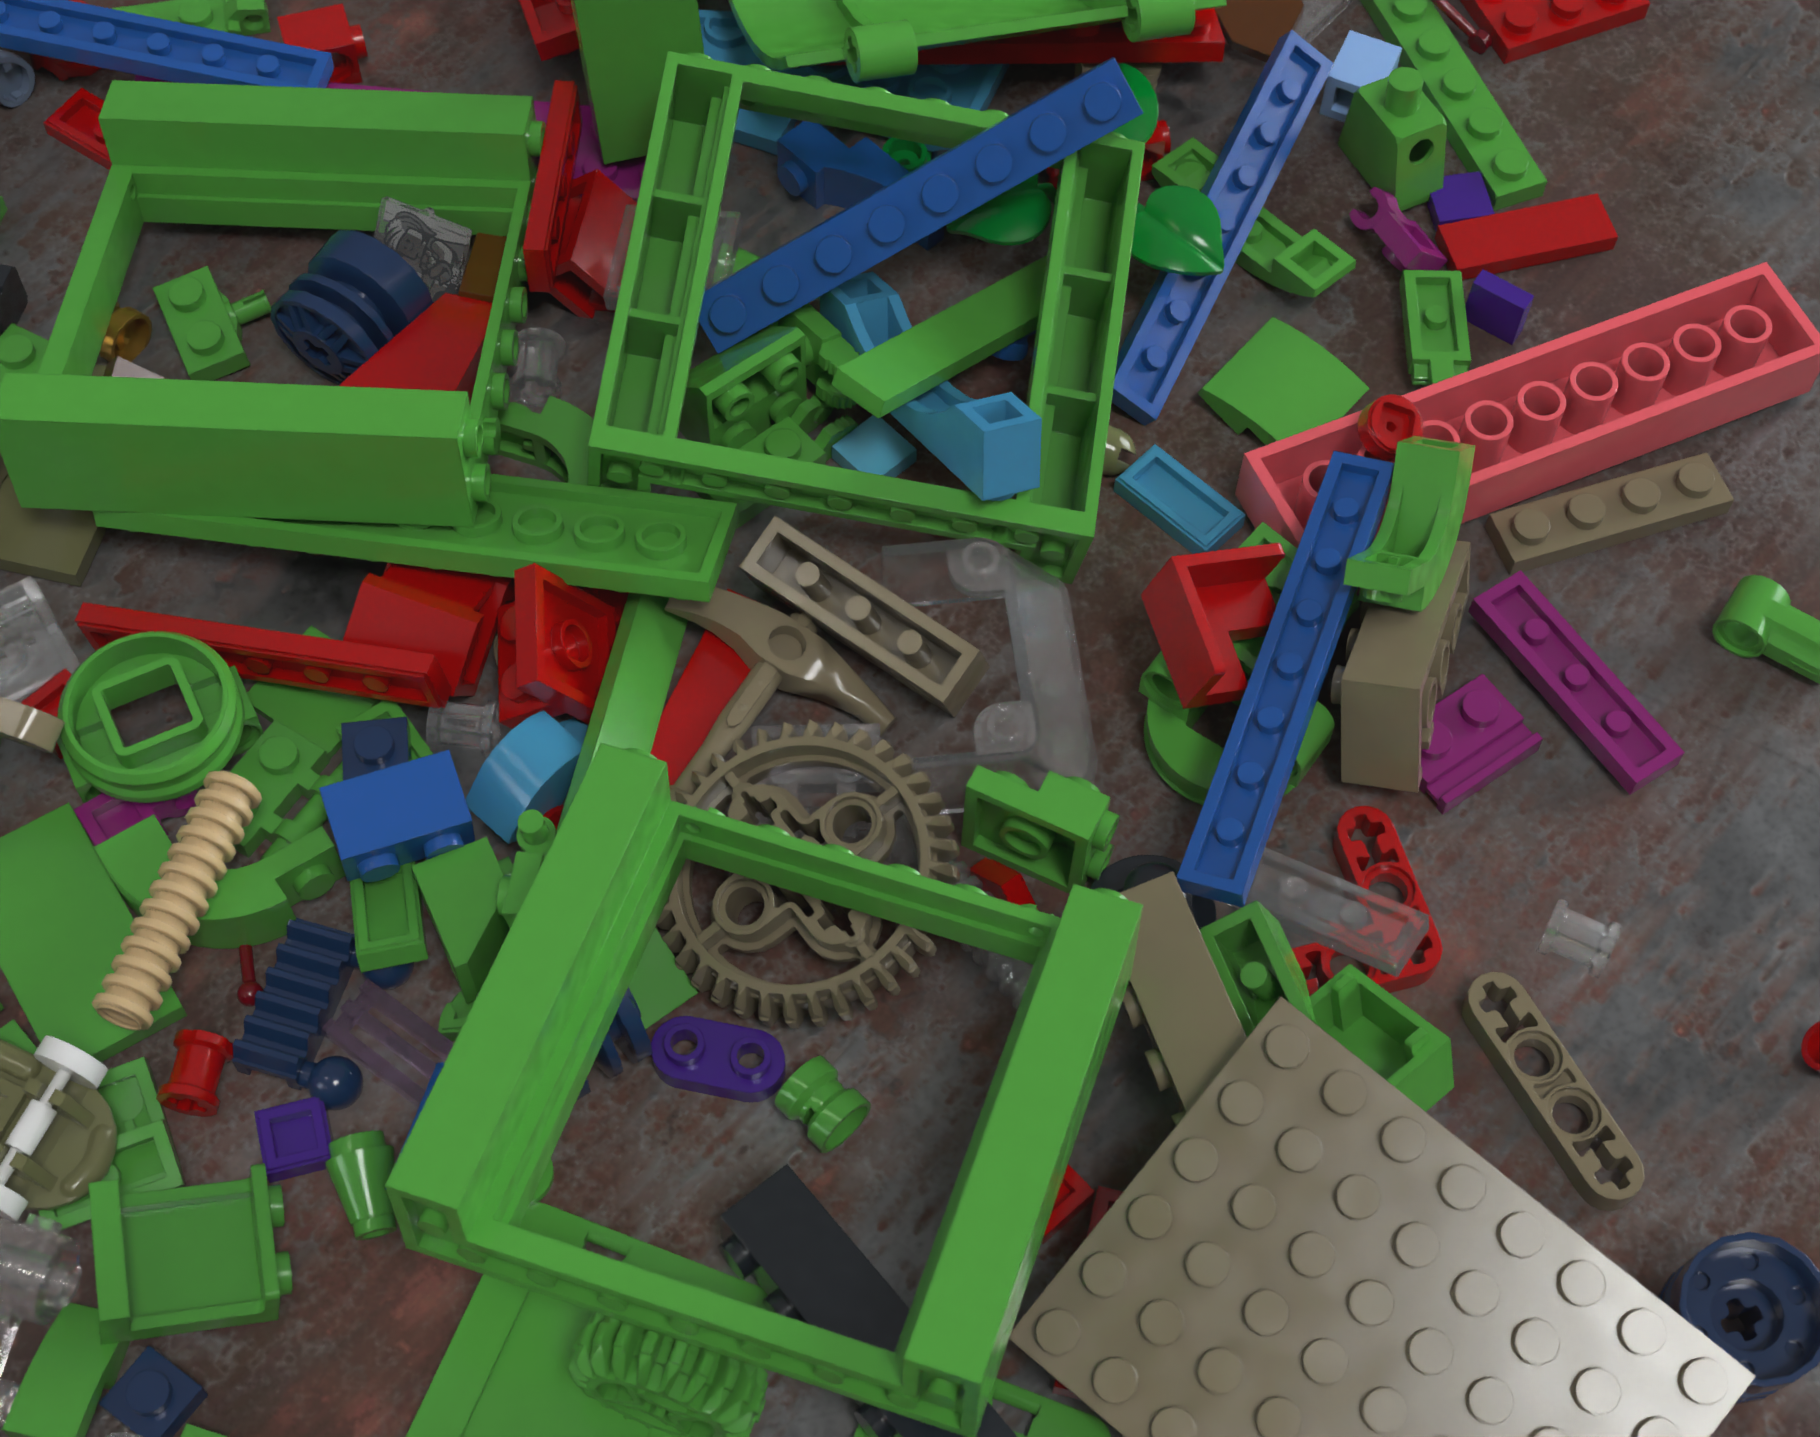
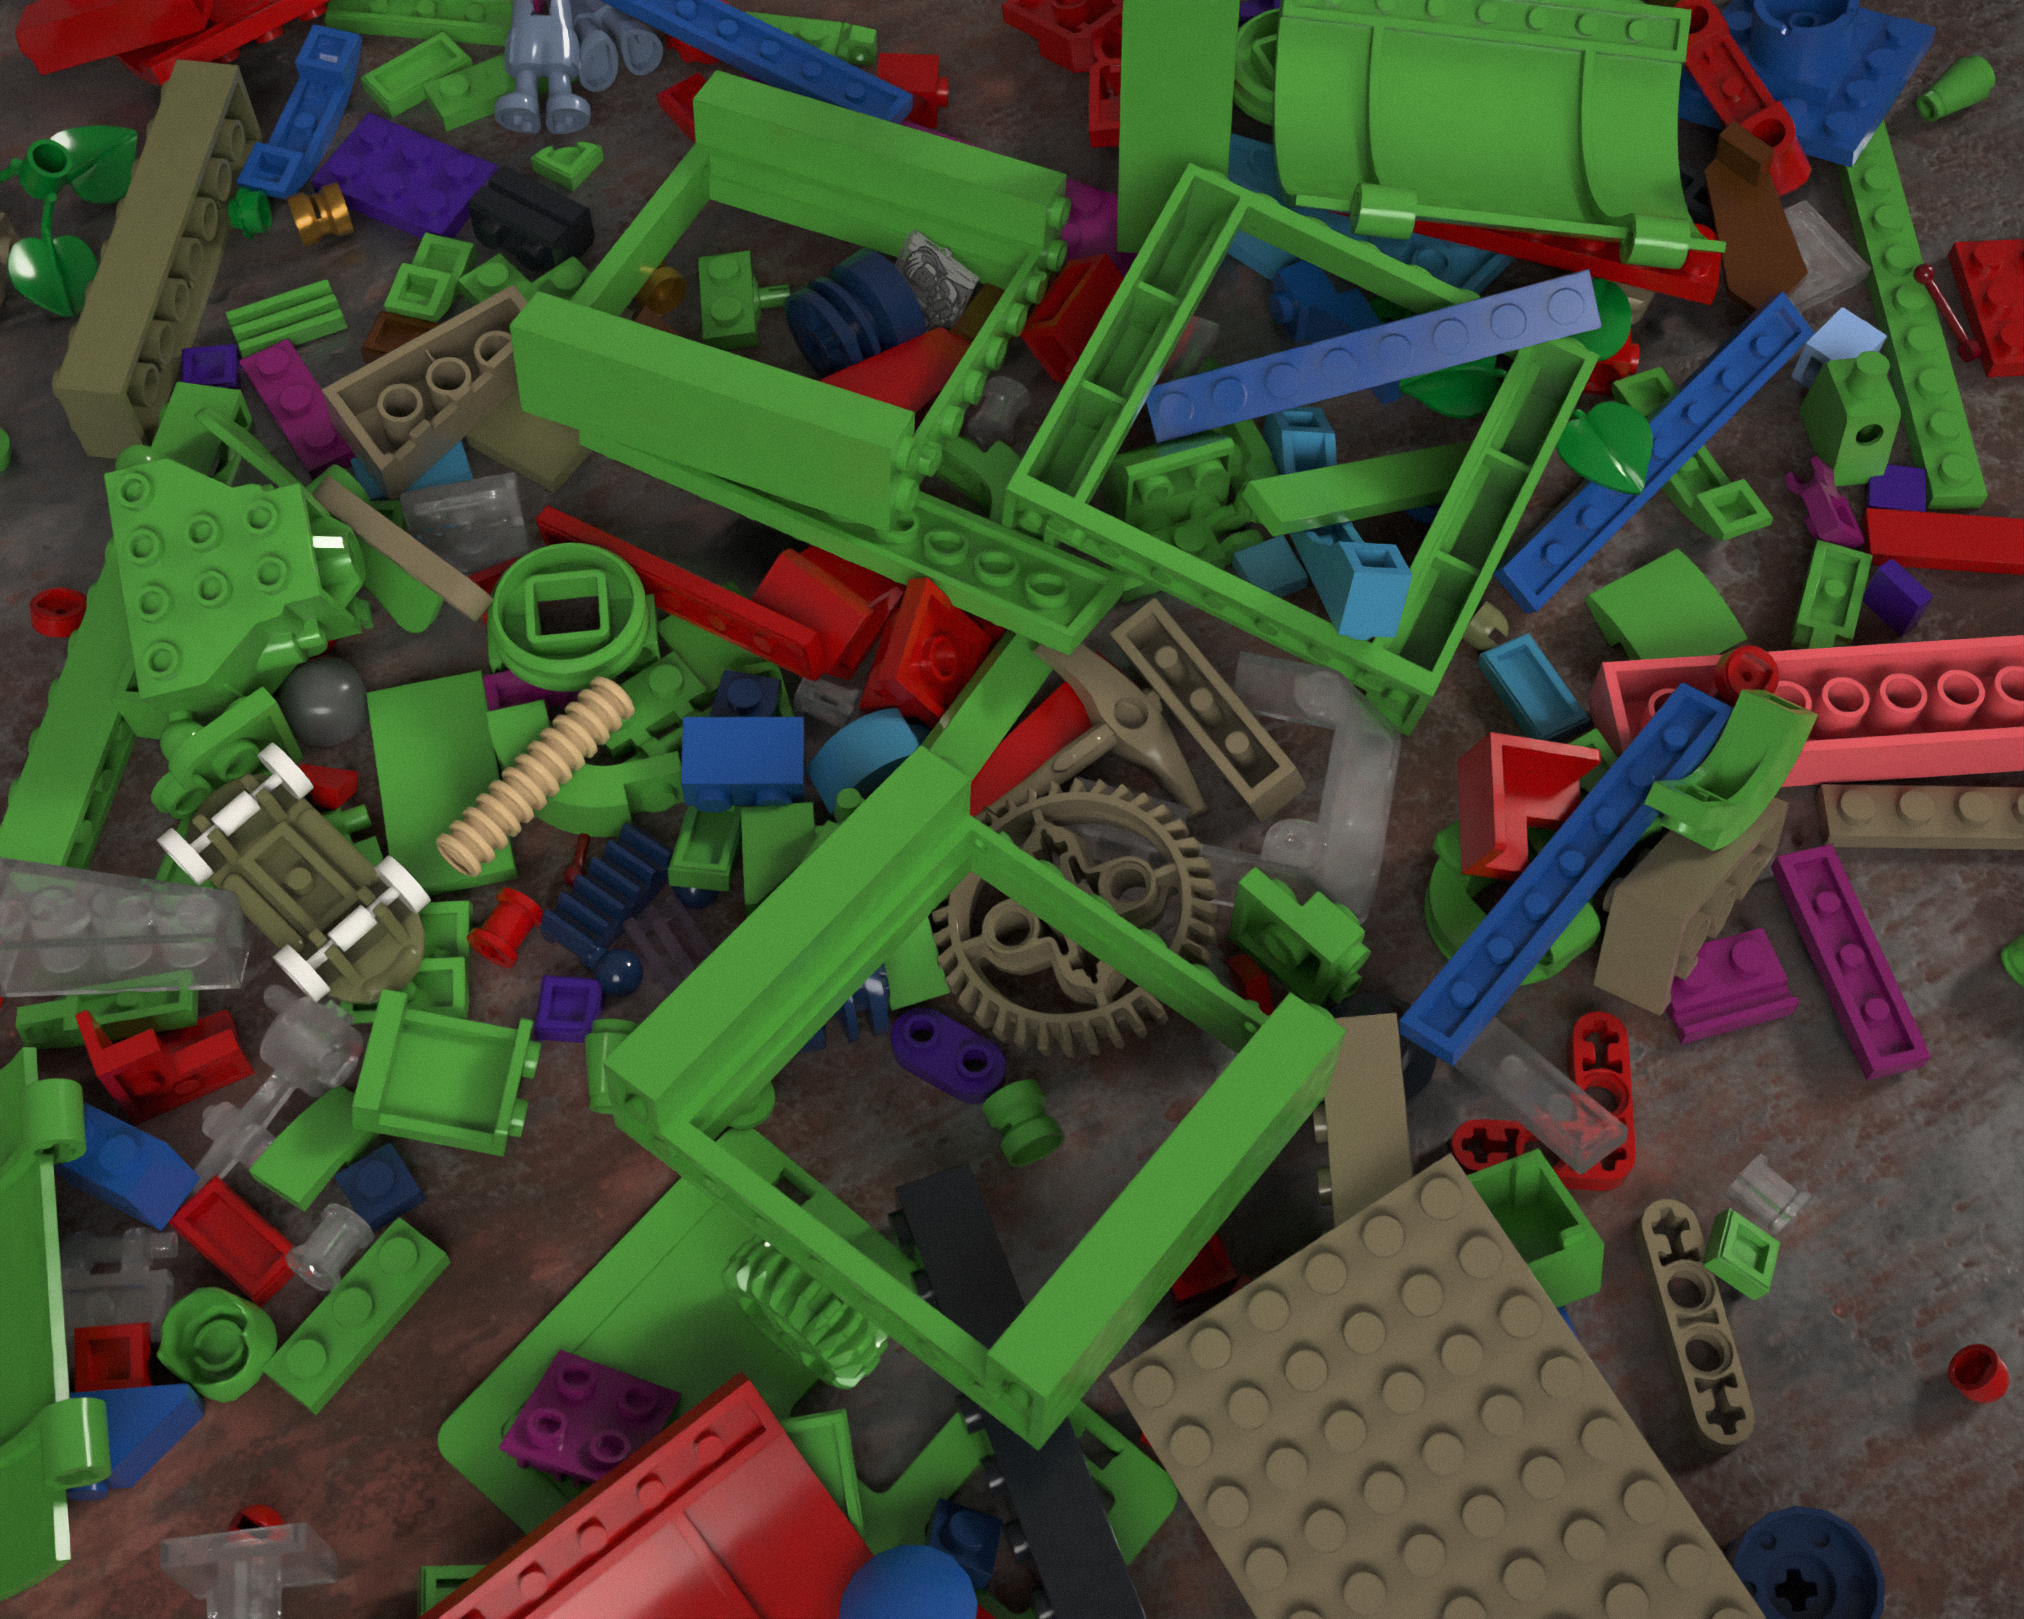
camera: 20 degrees right, 0 degrees up
red tile [523,80,583,292] -> none
bright green slope [1199,900,1316,1038] -> none
none -> bright green tile [1702,1207,1780,1301]

